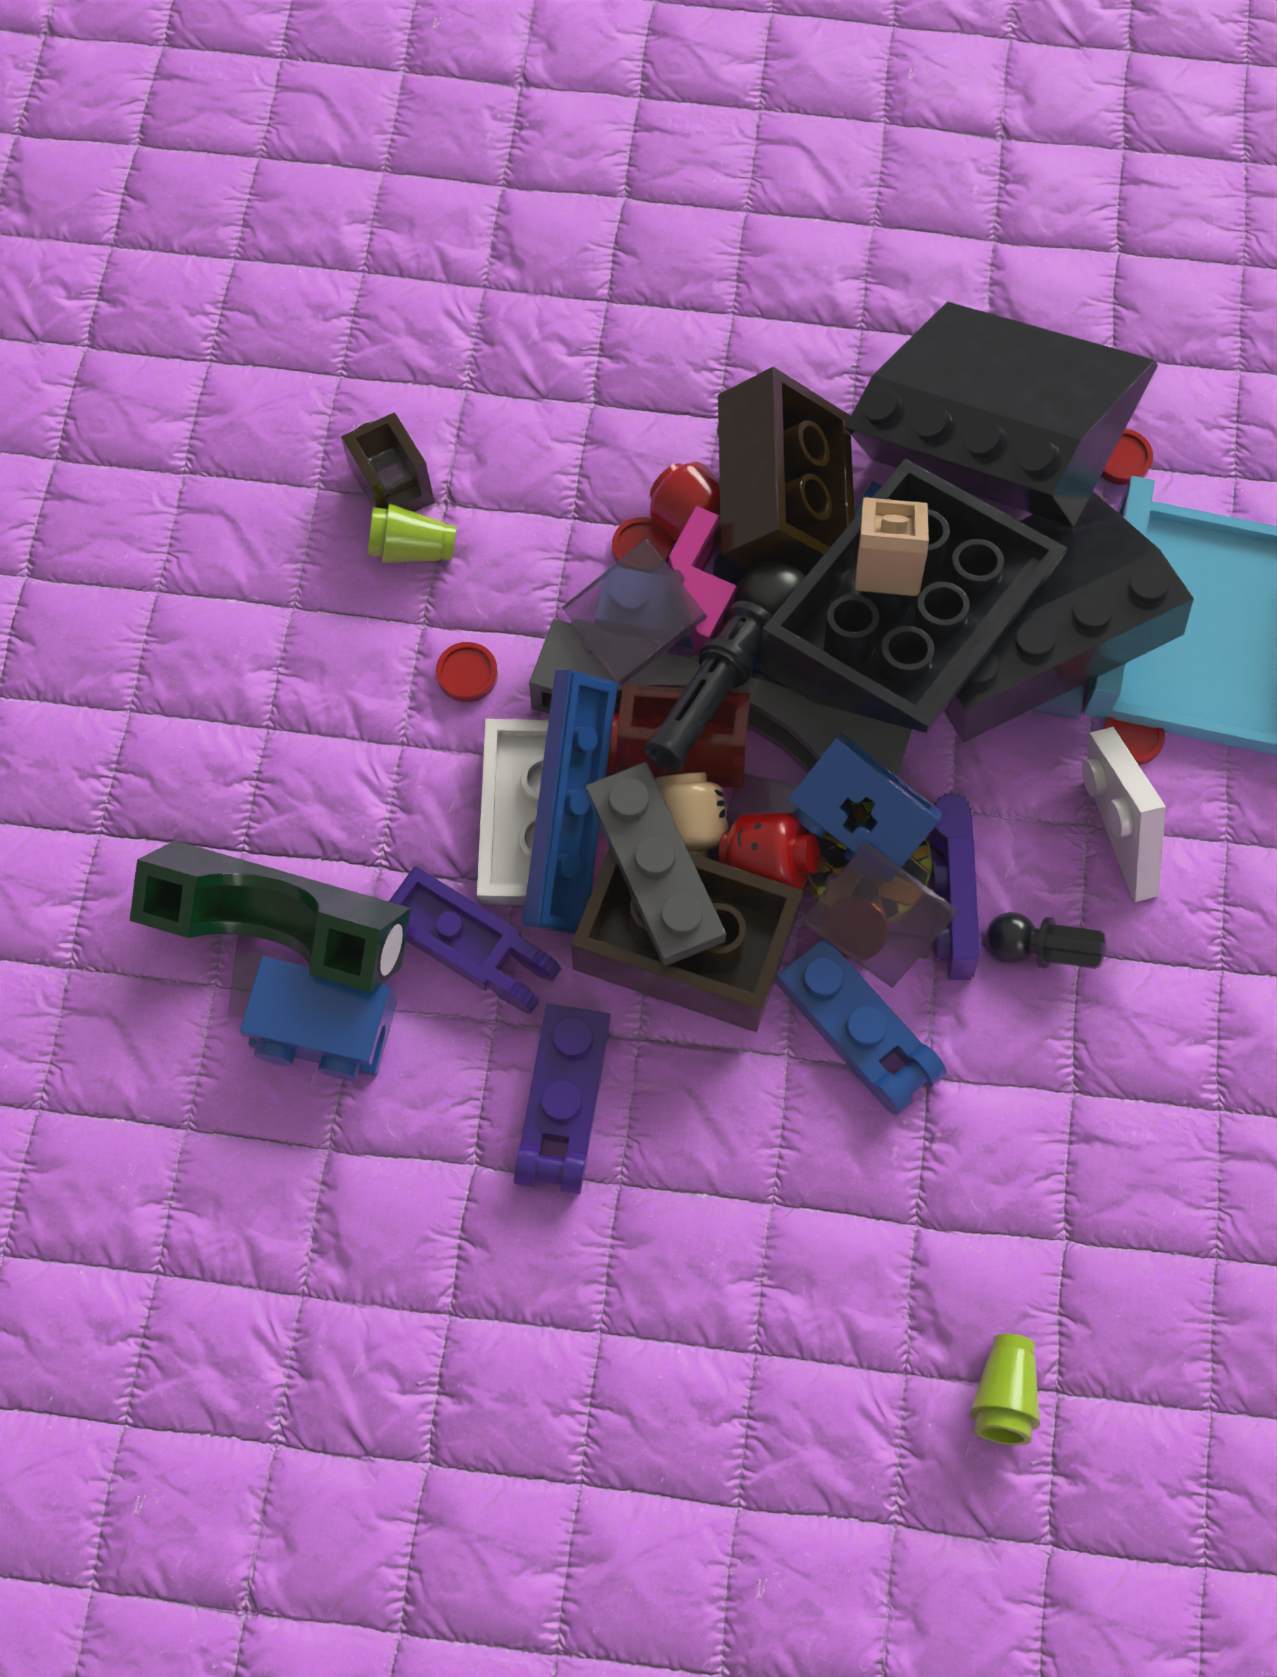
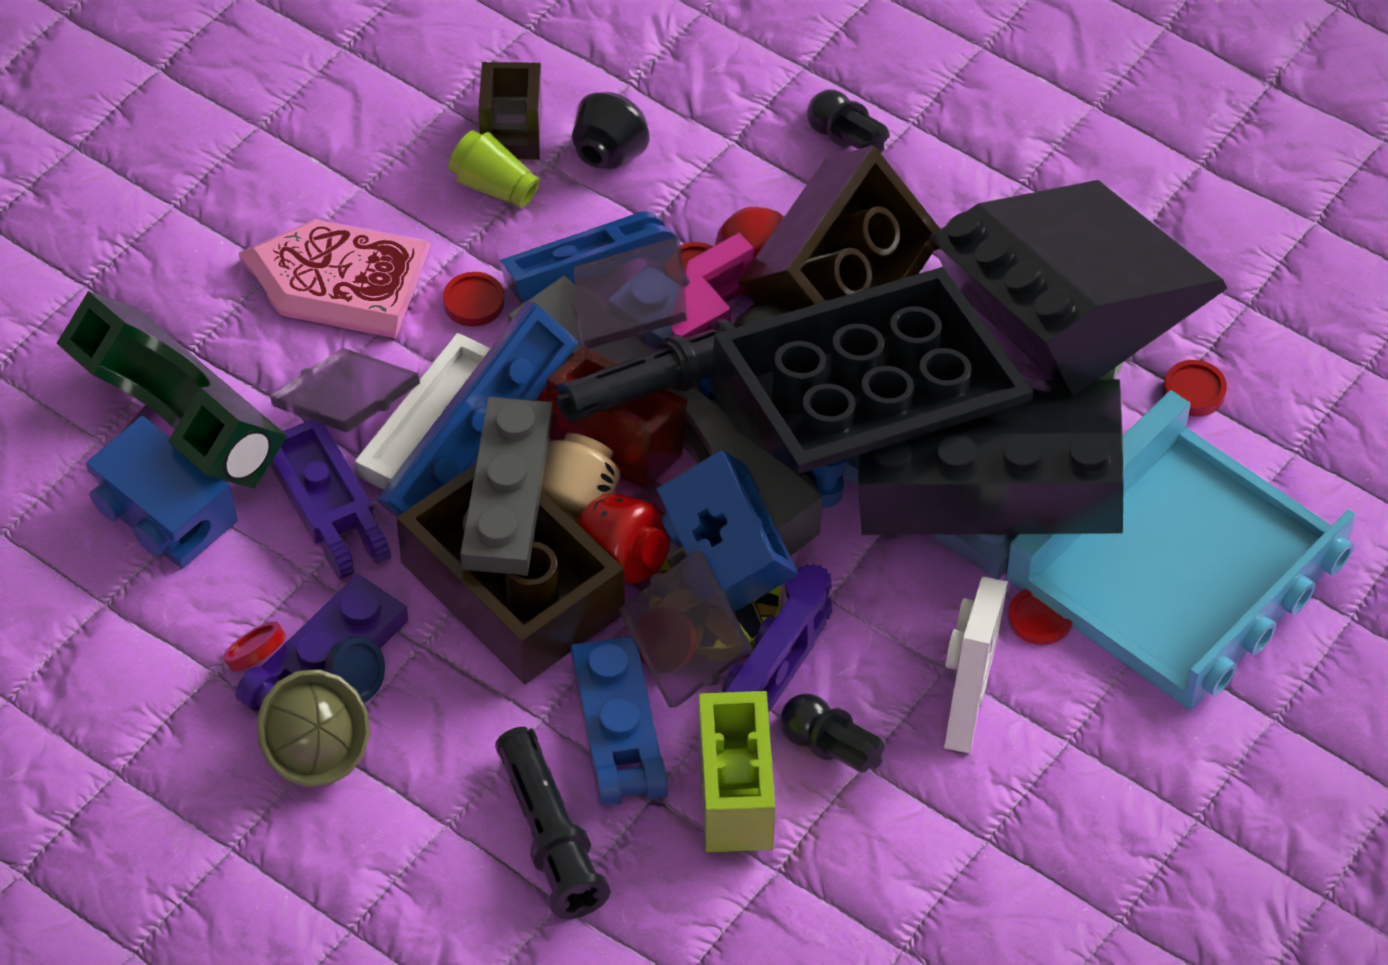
camera: 30 degrees right, 15 degrees down
tan slope [855,497,929,596] -> none
none -> red piece [223,621,286,672]
none -> bright pink tile [239,219,430,338]
none -> olive hat [256,669,370,787]
none -> clear purple piece [270,348,420,433]
none -> dark blue piece [324,636,385,702]
none -> black pin [495,726,611,919]
none -> blue plate [499,211,680,303]
none -> black cone [572,92,650,169]
none -> lime brick [698,691,775,853]
none -> black axle [807,89,890,153]

